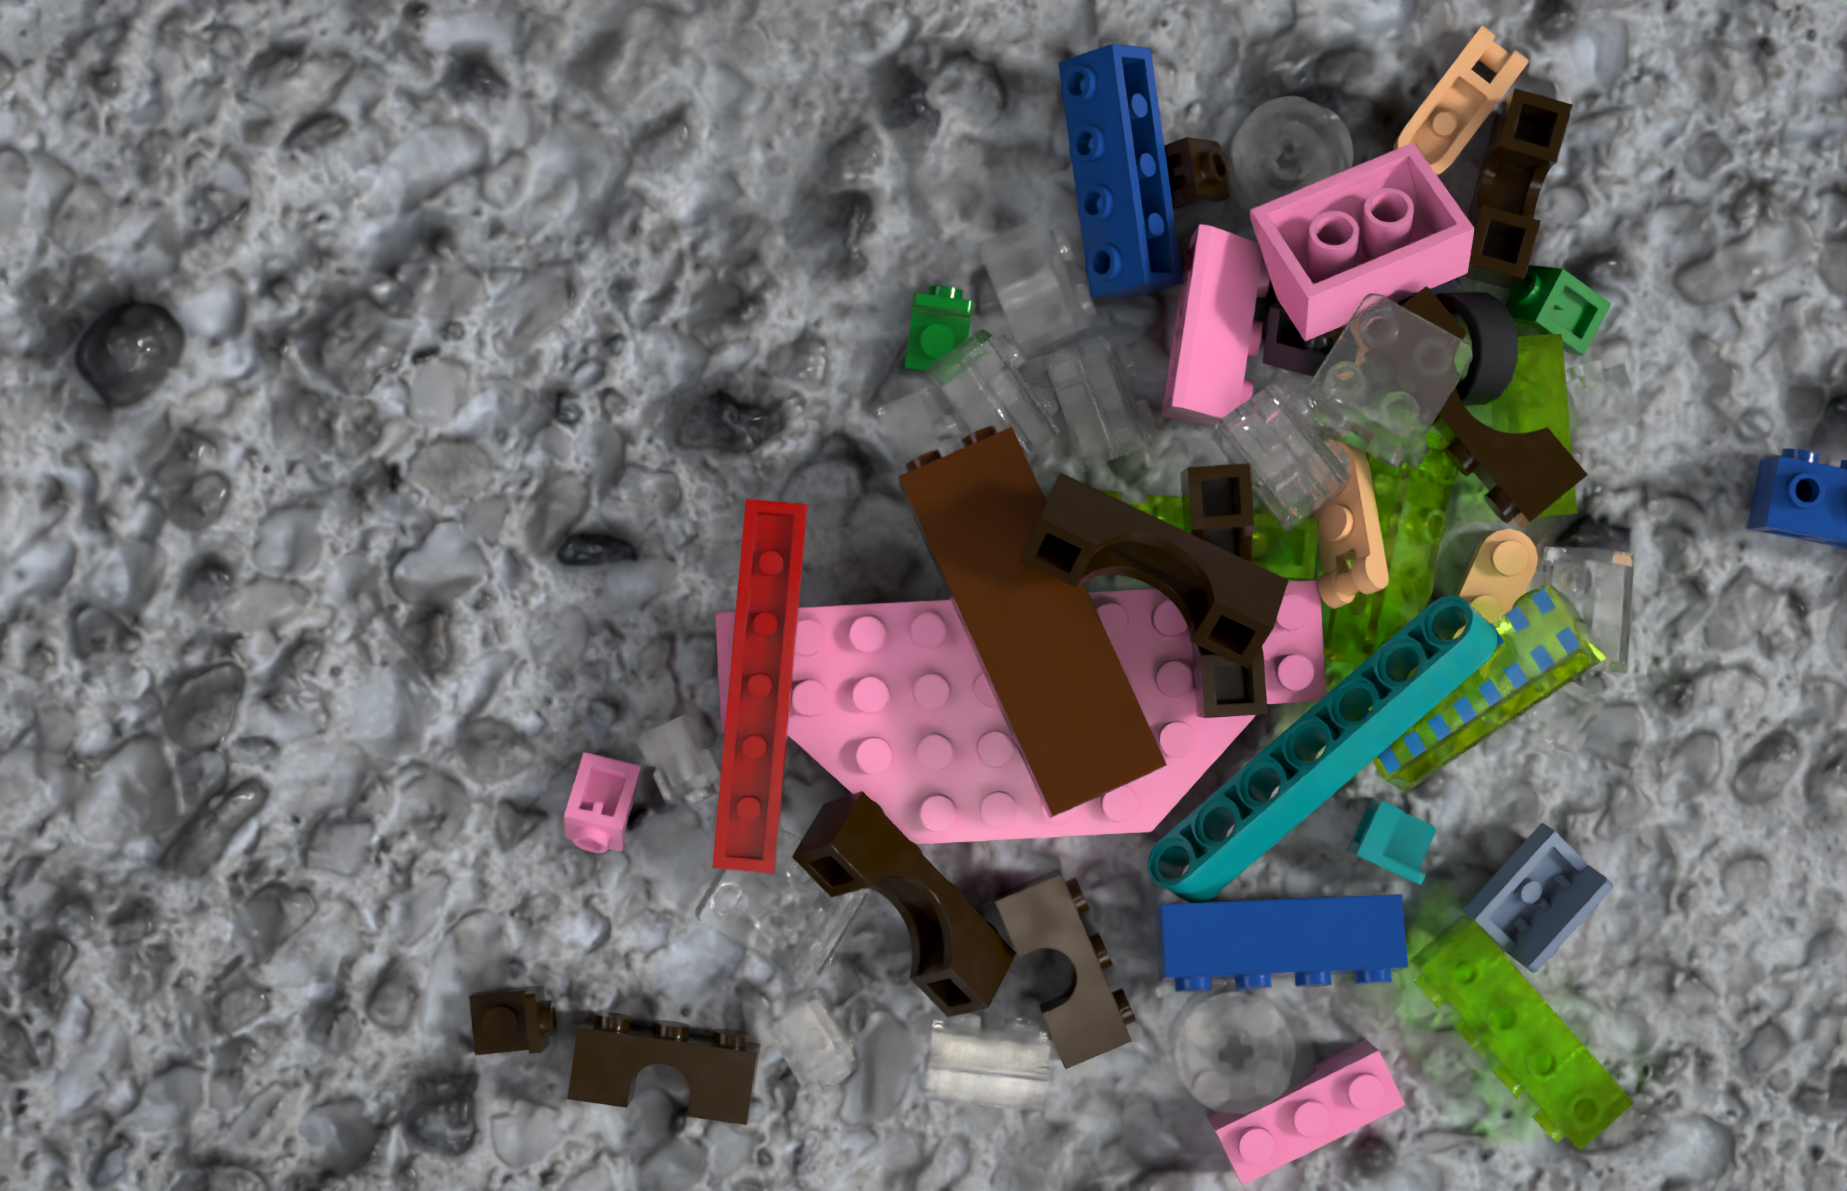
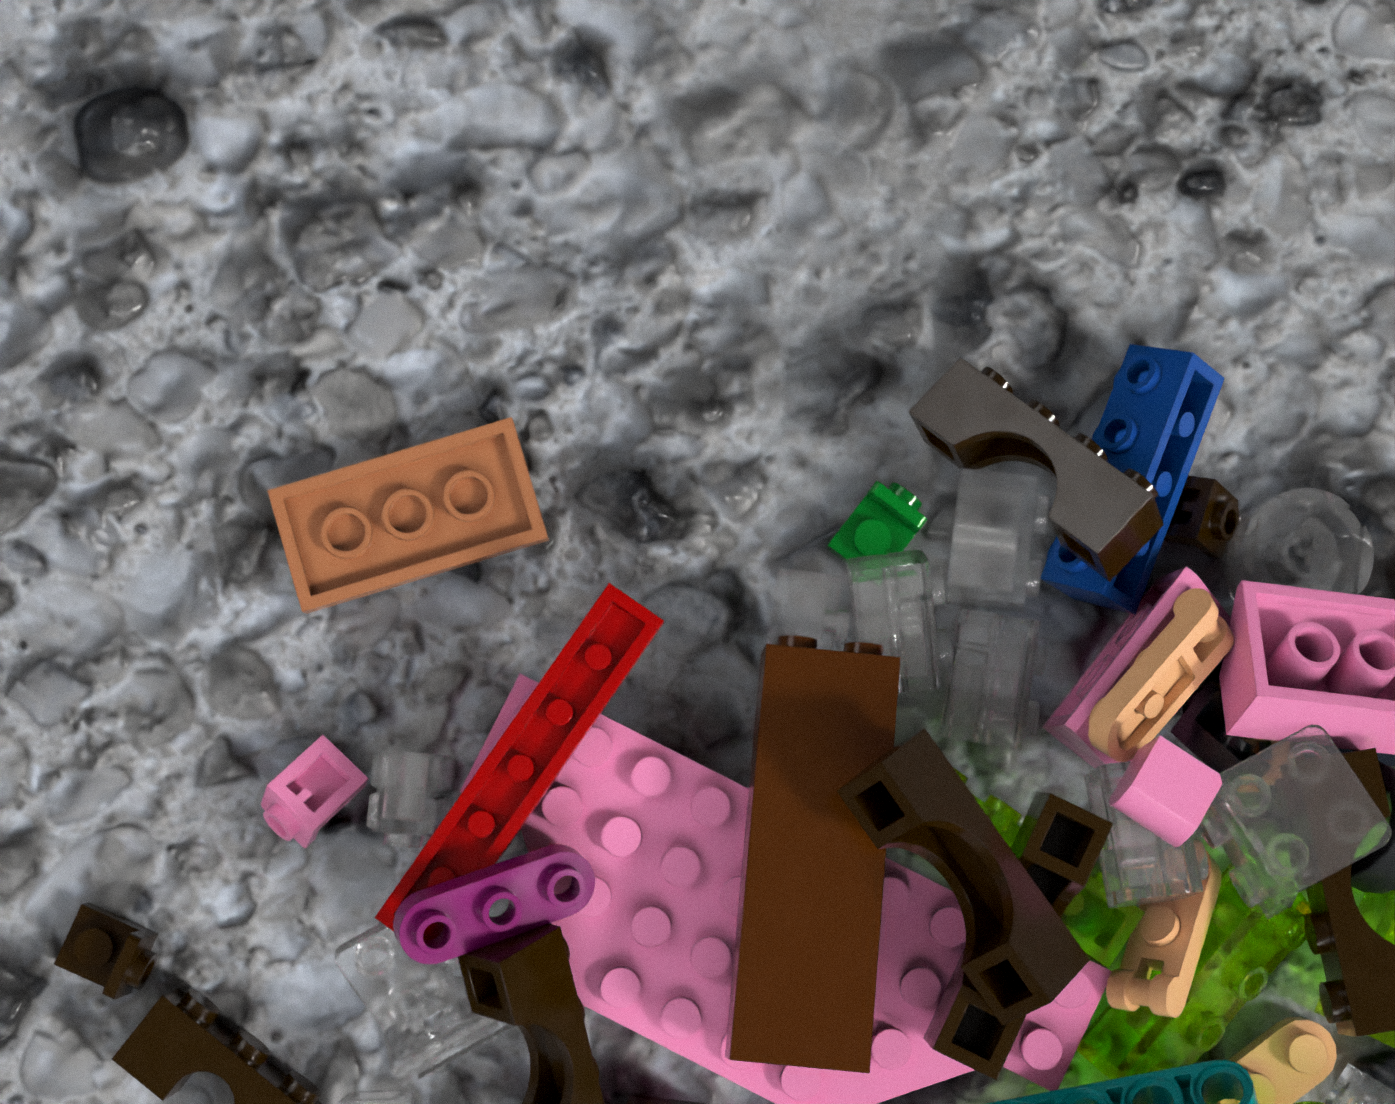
camera: 30 degrees right, 5 degrees down
none -> nougat plate [267,417,549,614]
none -> magenta plate [393,844,595,964]
none -> dark brown arch [908,357,1164,582]
none -> light nougat plate [1088,588,1234,762]
none -> bright pink piece [1109,735,1223,848]

